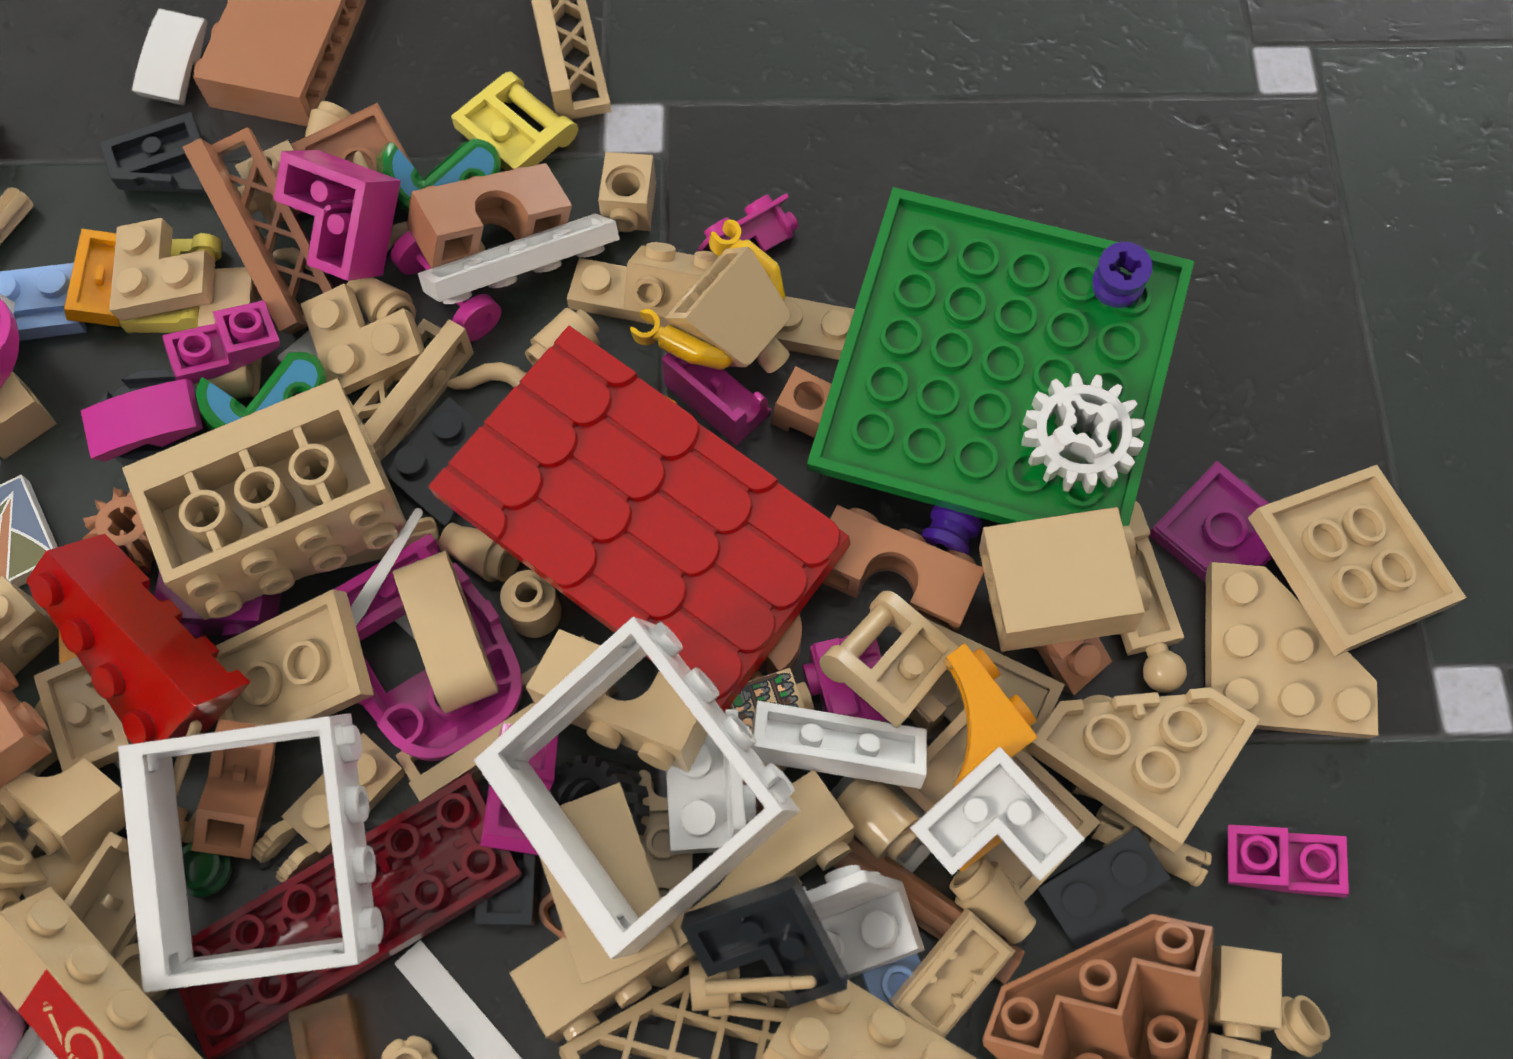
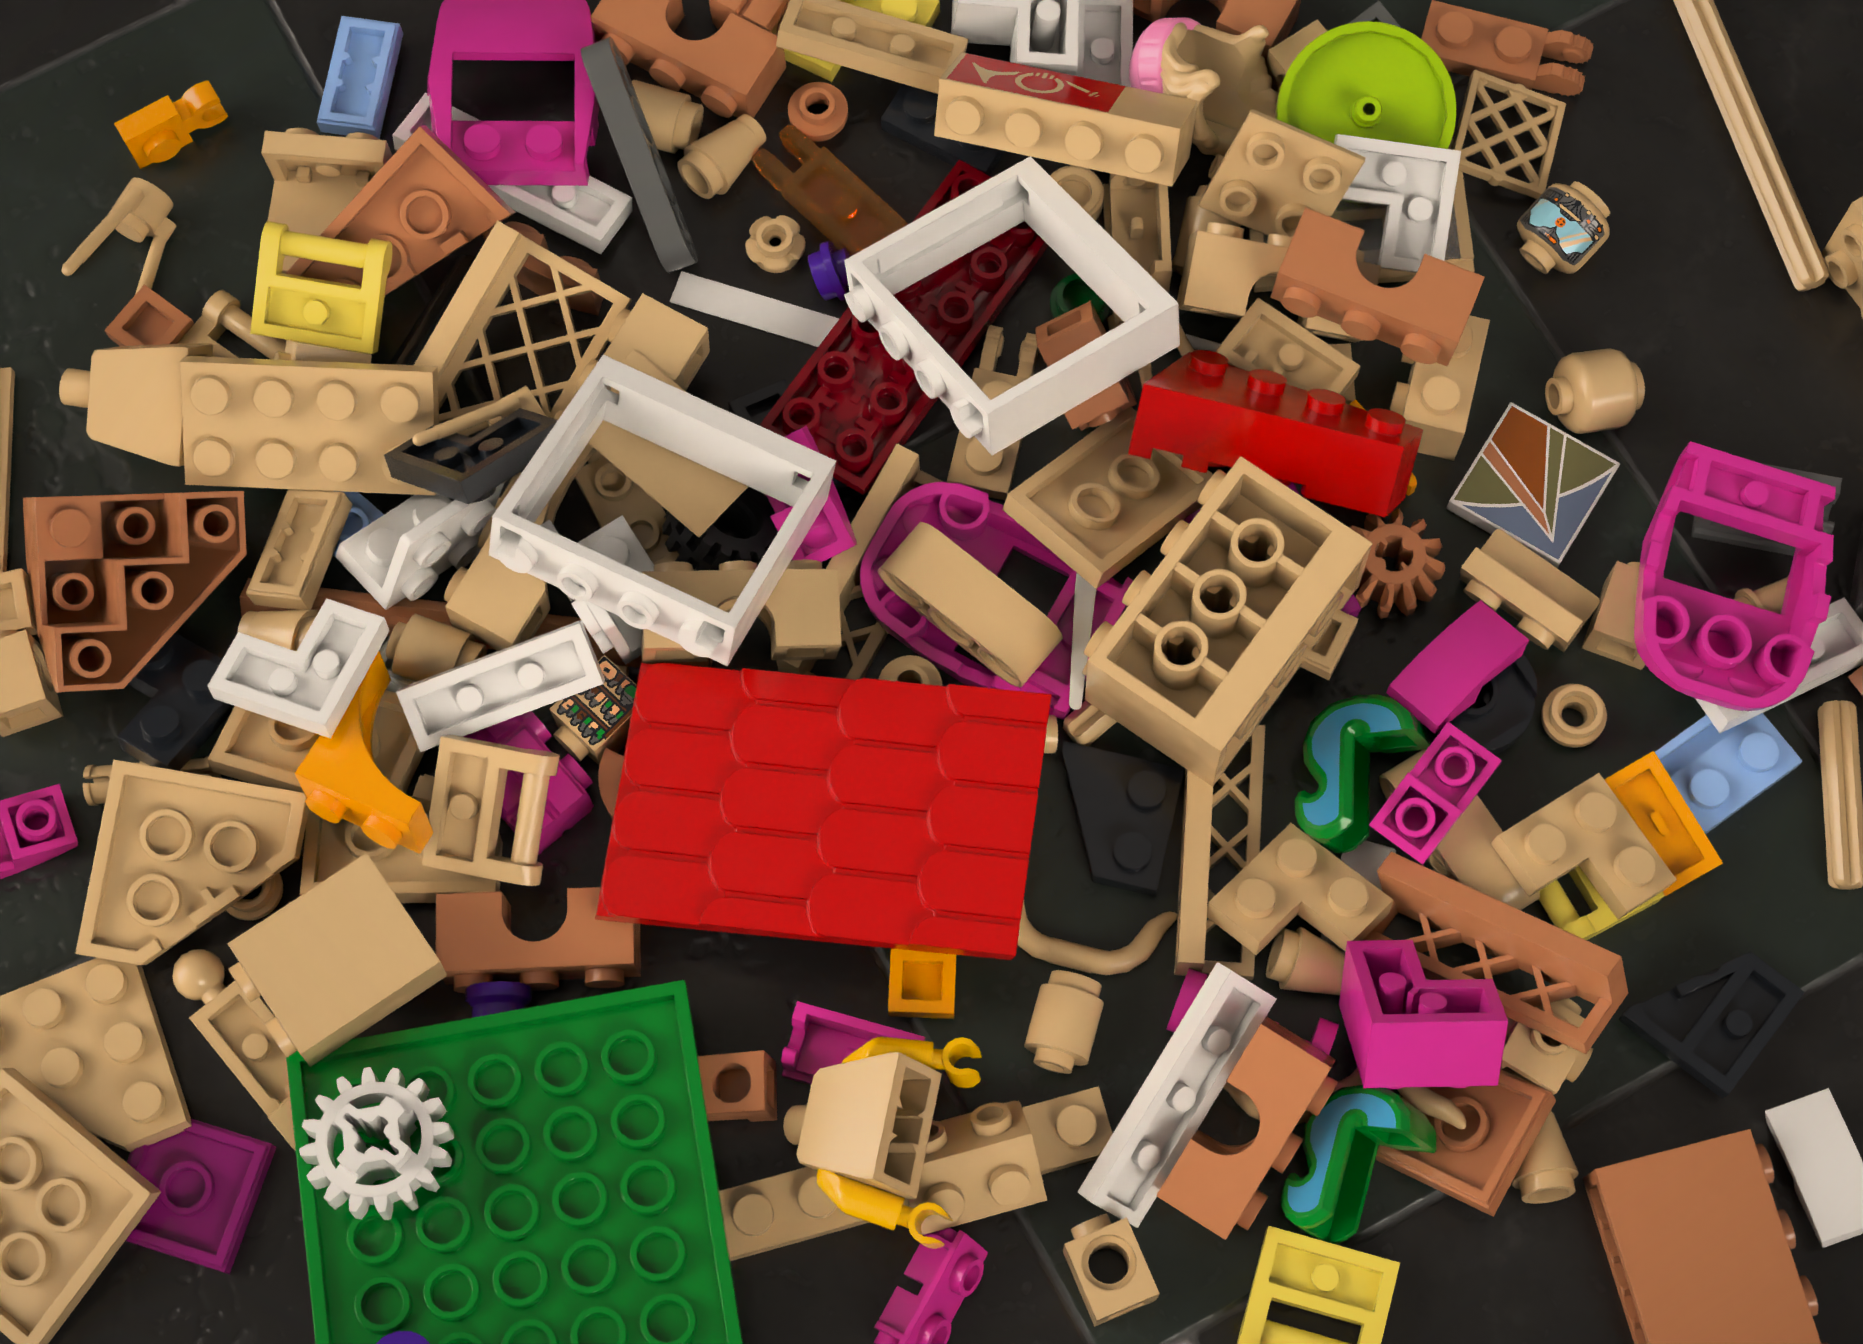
camera: 155 degrees right, 5 degrees up
none -> dark purple plate [808,240,851,301]
none -> tan bracket [1460,529,1600,652]
none -> tan plate [1541,684,1607,748]

